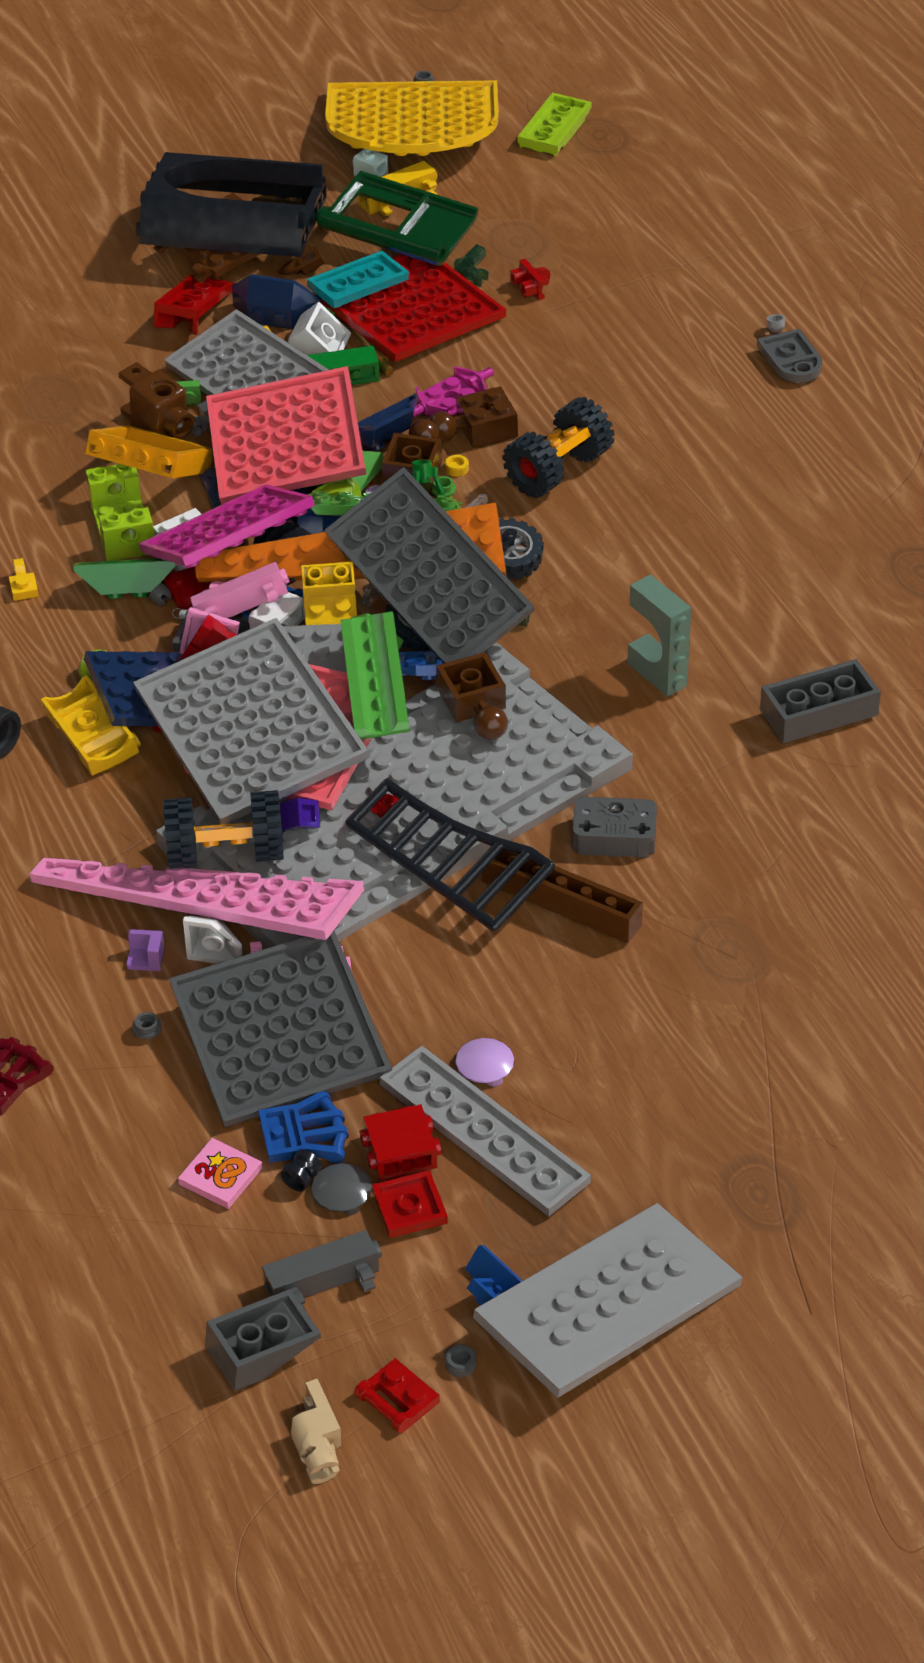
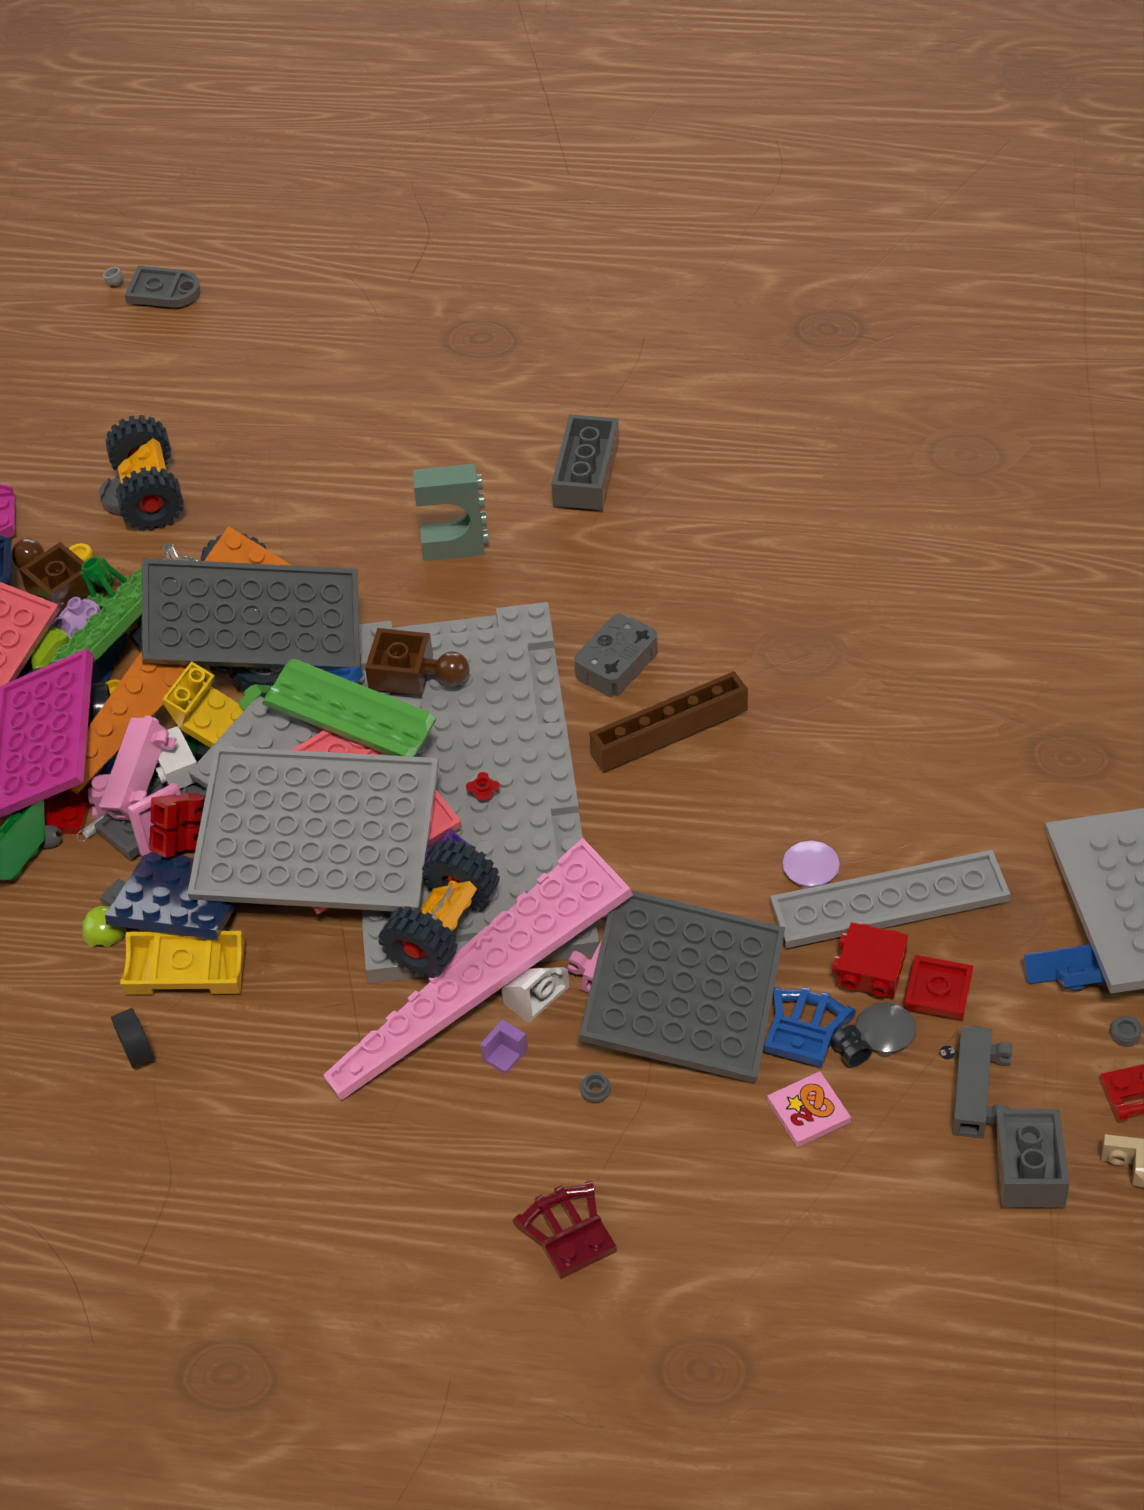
camera: 55 degrees left, 5 degrees up
black bar [345,779,555,932] -> none
reddish brown brick [429,386,518,448] -> none

